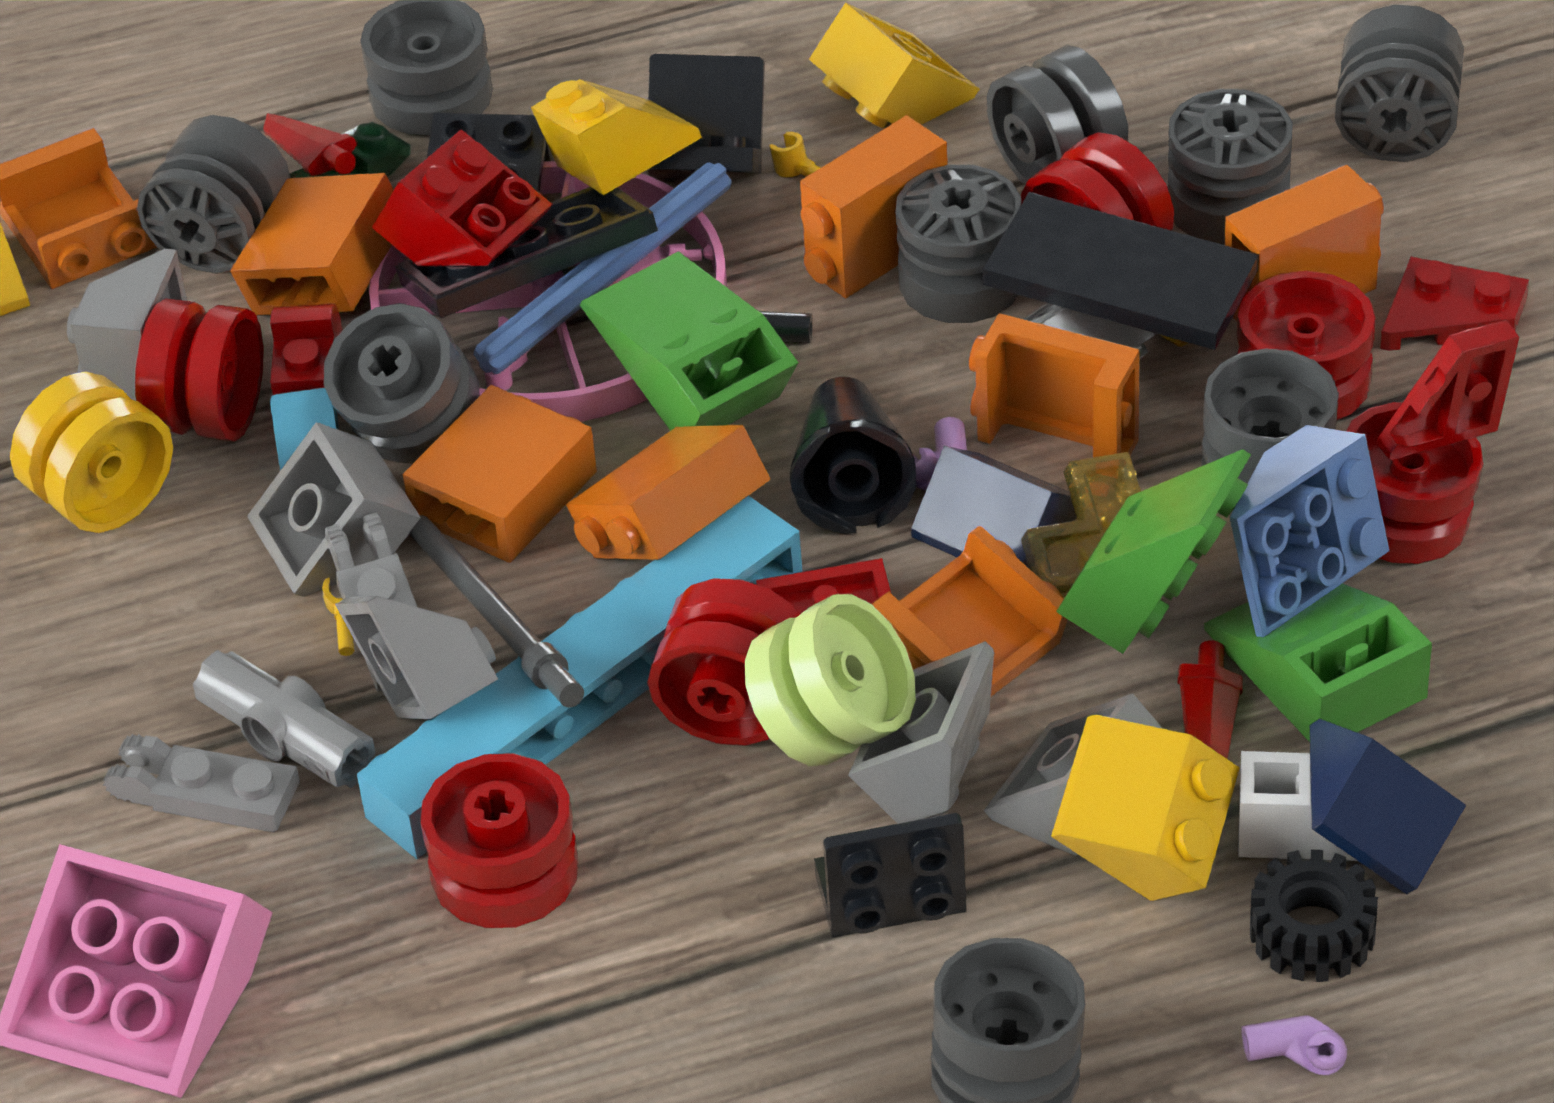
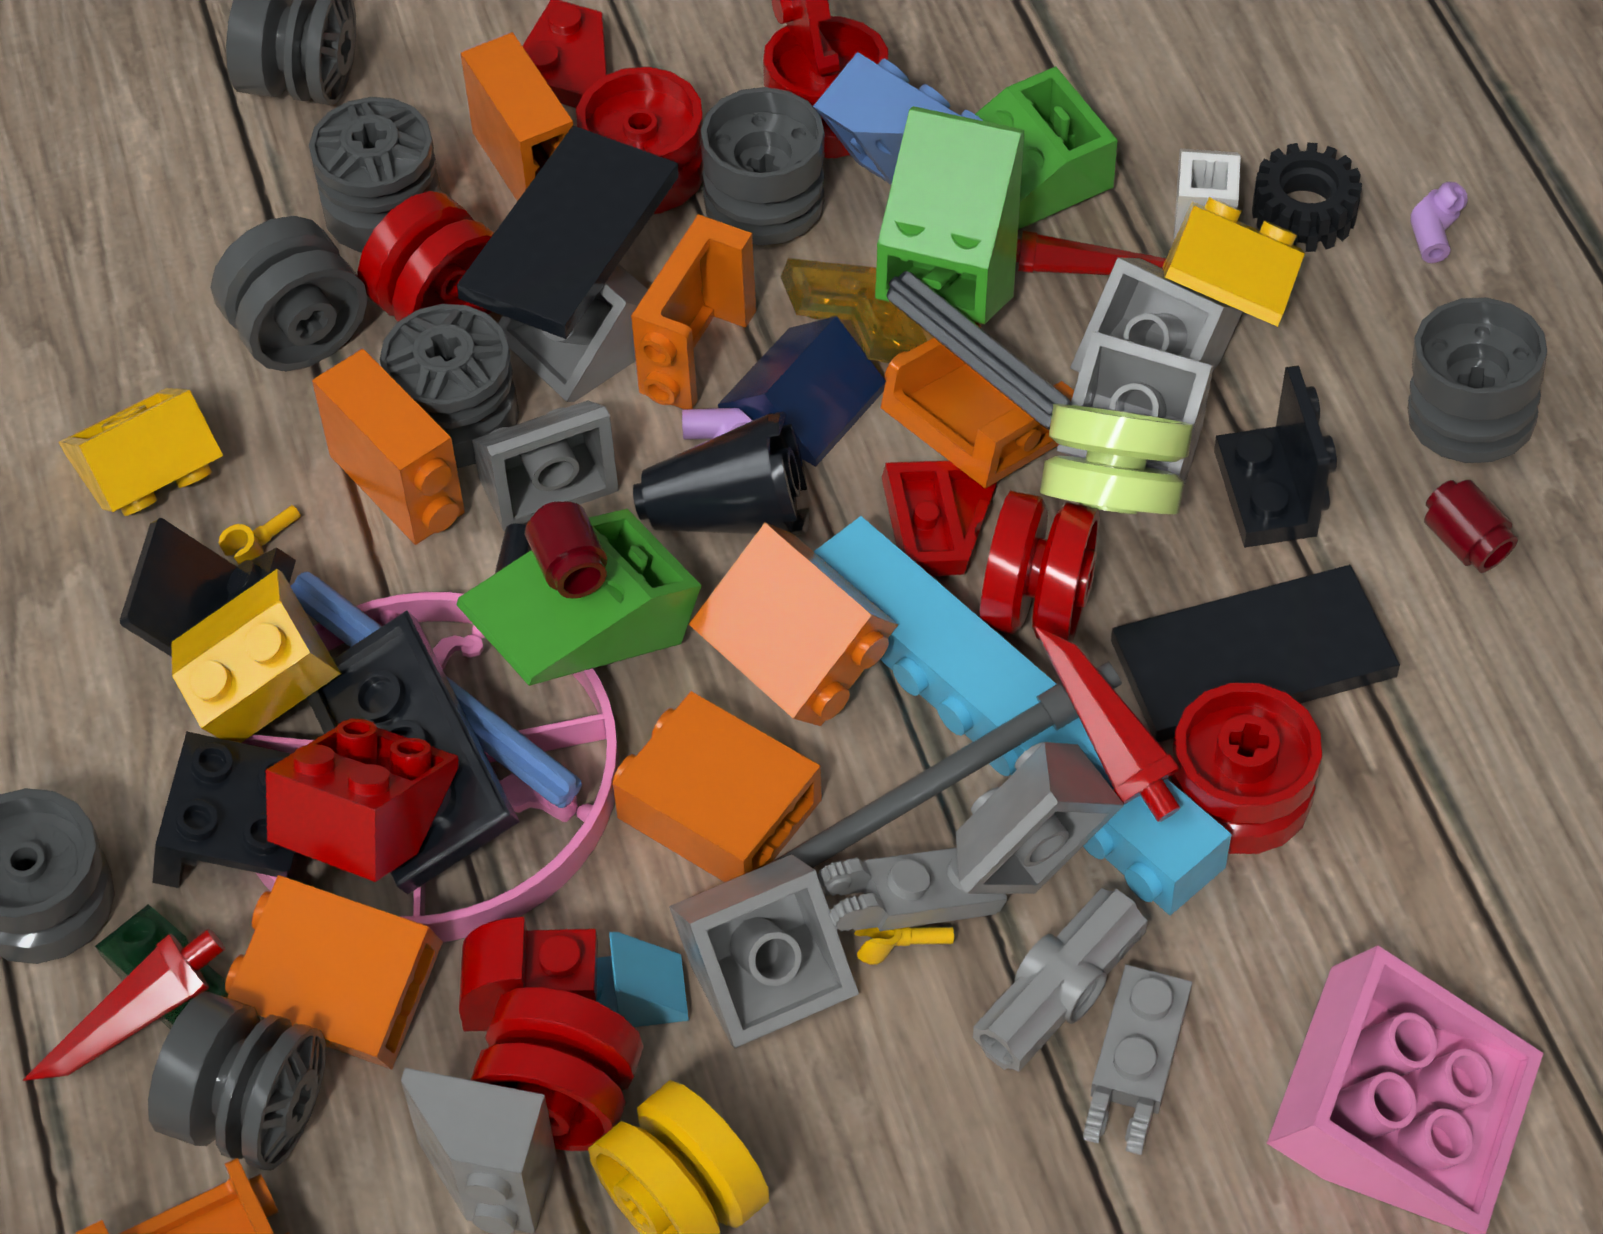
camera: 90 degrees left, 10 degrees up
dark grey wheel [324,303,479,463] -> none
dark blue slope [1310,719,1466,895] -> none
none -> light grey slope [472,400,618,531]
none -> dark red brick [525,501,607,599]
none -> axle [886,271,1072,430]
none -> red bar [1034,626,1181,822]
none -> black tile [1111,565,1400,742]
none -> dark red brick [1424,480,1518,573]

